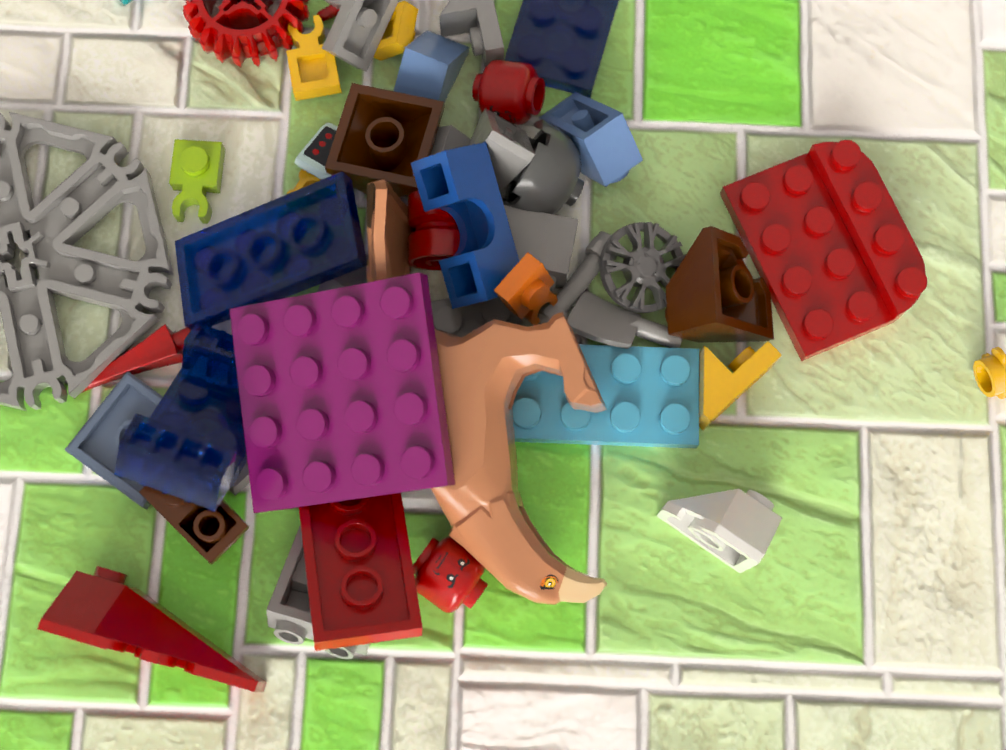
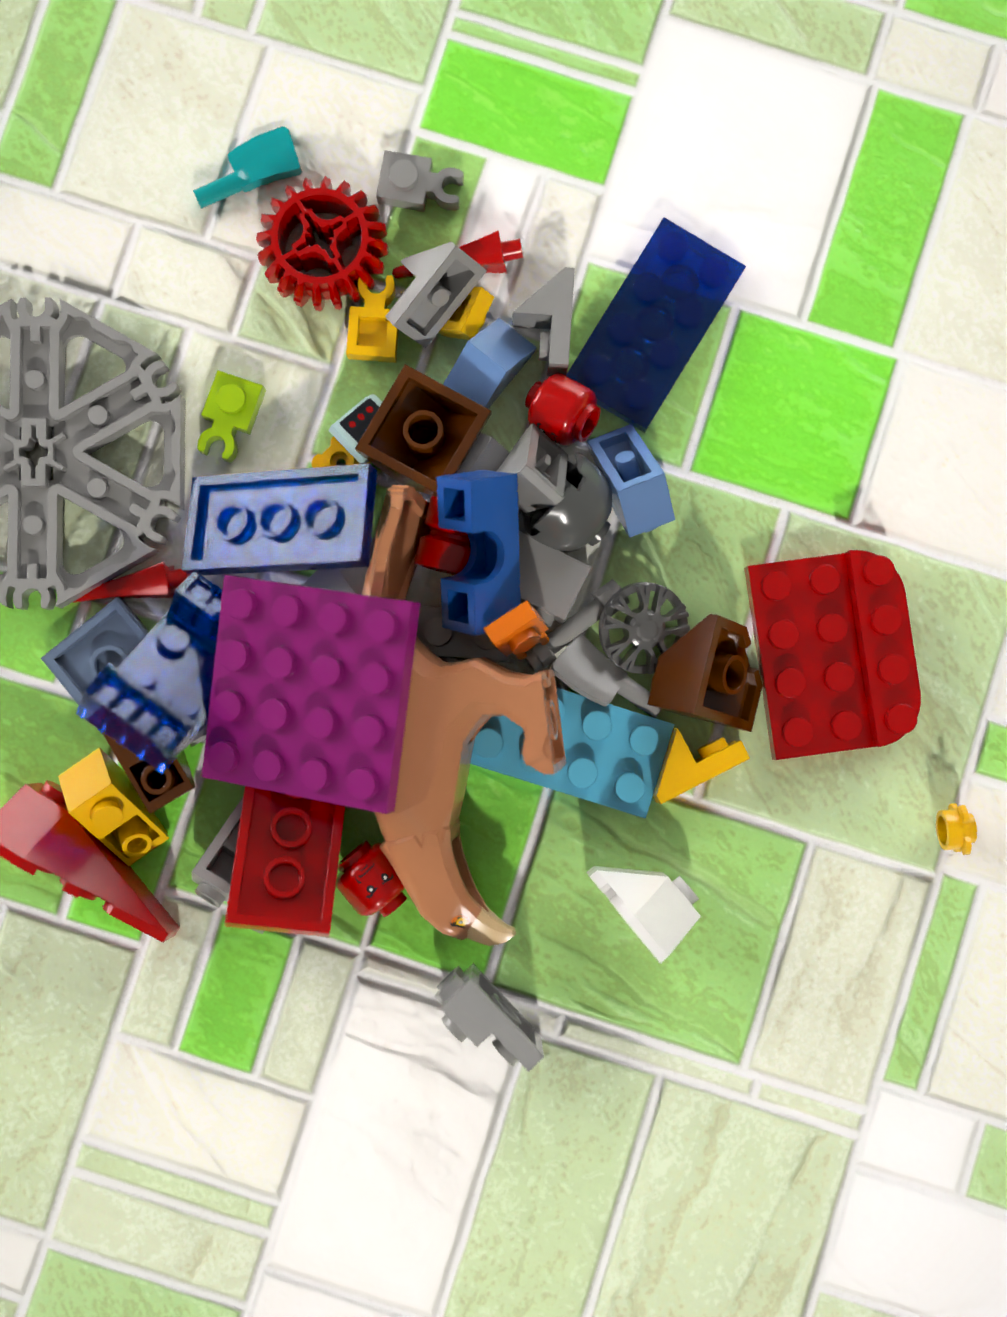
camera: 15 degrees right, 10 degrees up
none -> yellow slope [58,747,169,866]
none -> light grey plate [435,963,544,1072]

